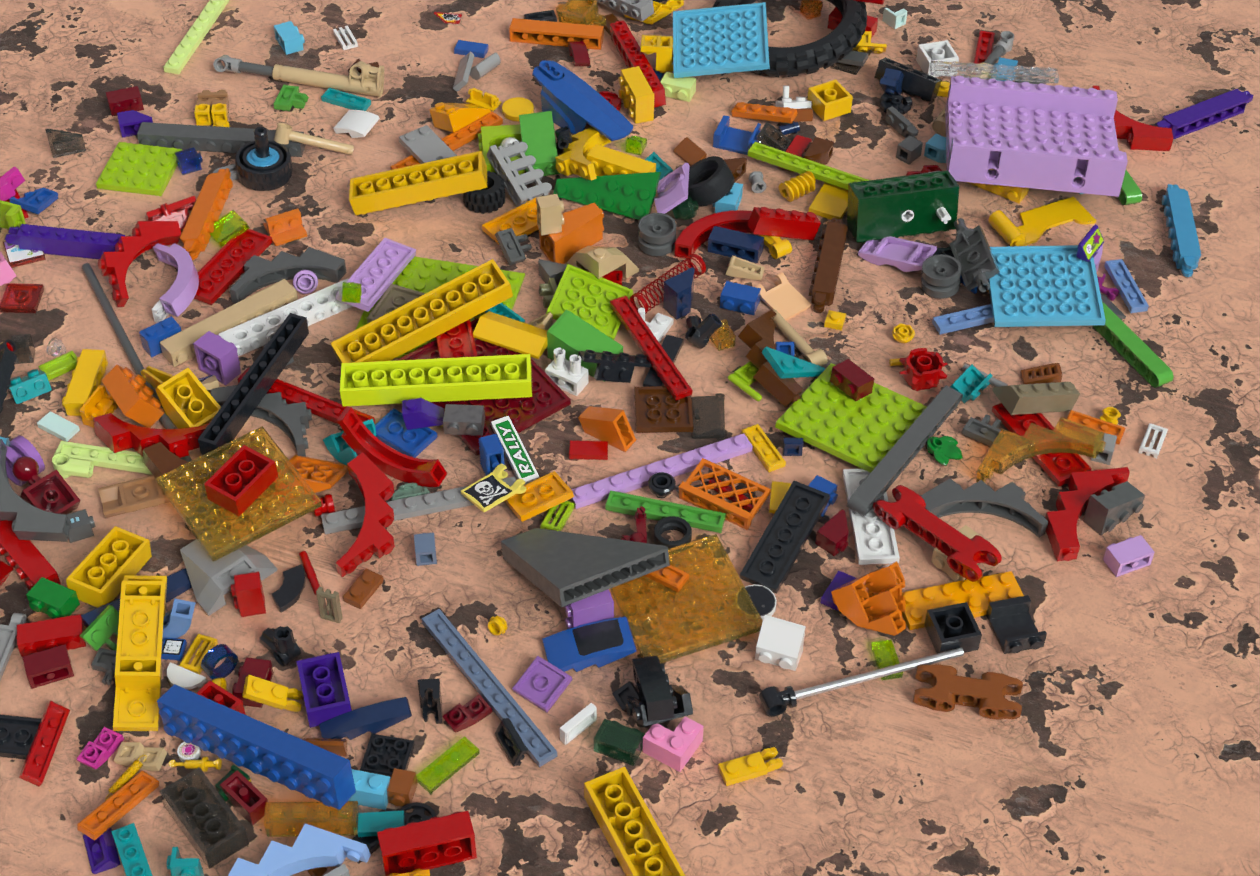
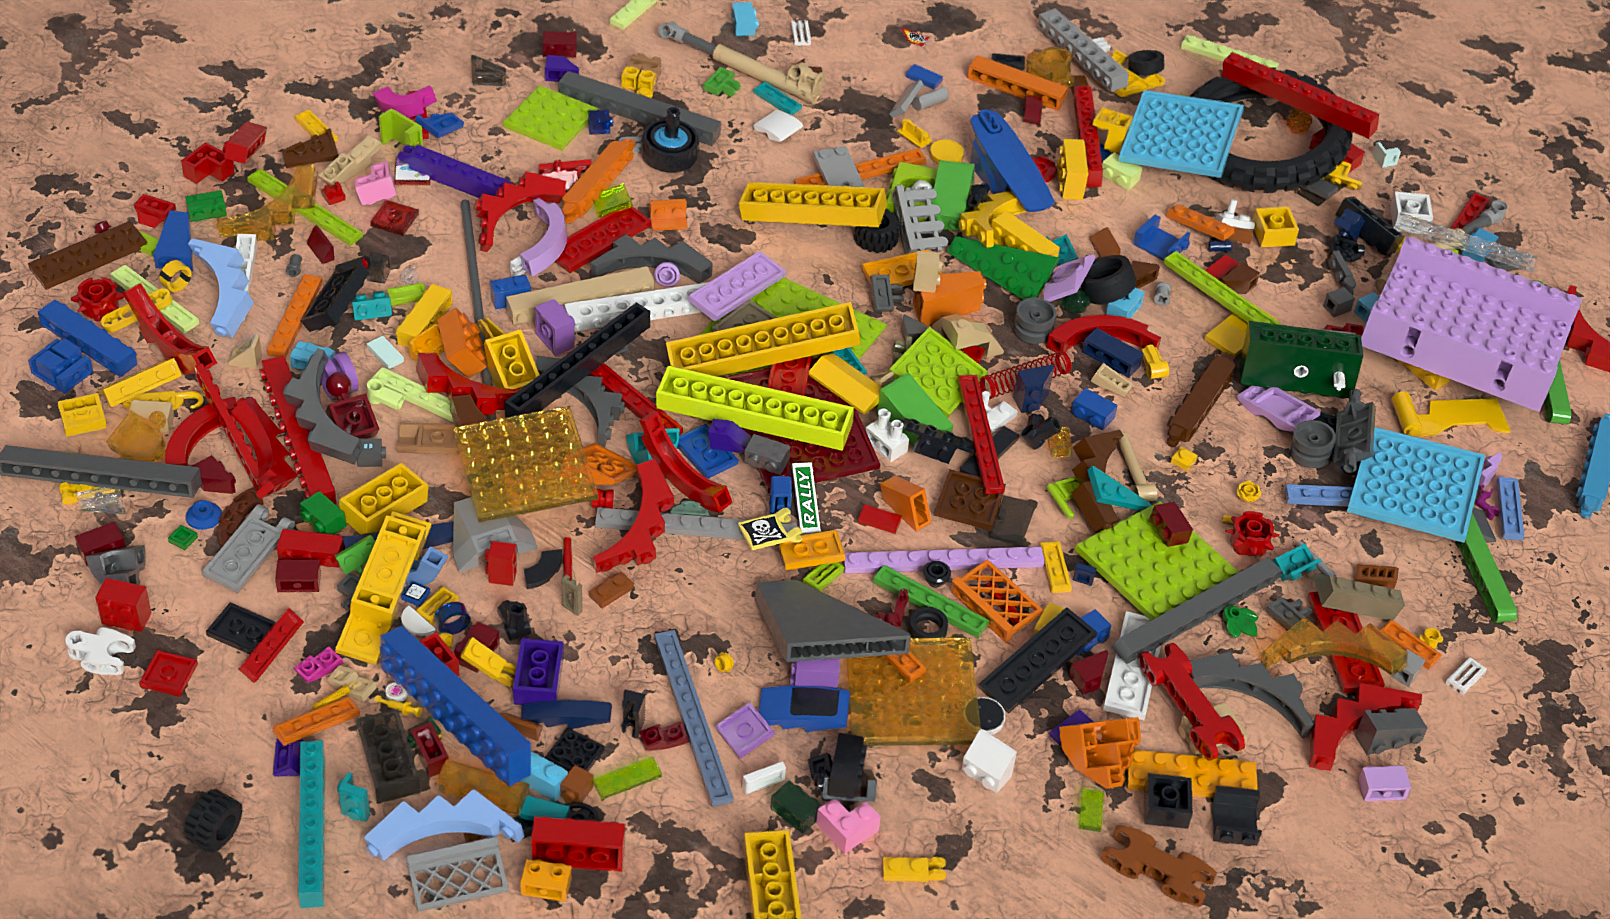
camera: 15 degrees right, 0 degrees up
tan slope [198,375,219,390] -> none
red brick [204,445,278,516] -> none
tan piece [274,123,354,155] -> none
clear neon green bracket [342,282,362,303] -> none
sand blue brick [414,533,437,566] -> none
light orange slope [429,102,491,133] -> none
black tile [495,718,528,766] -> none
clear neon green bracket [626,135,647,155] -> none
red brick [747,207,821,240] -> none
light nougat flag [755,272,812,321] -> none
clear smoke slope [757,122,792,152] -> none
flat silver piece [759,648,964,717] -> none
blue slope [775,342,795,357] -> none
yellow piece [778,171,816,202] -> none
slope [1076,224,1104,262] -> none

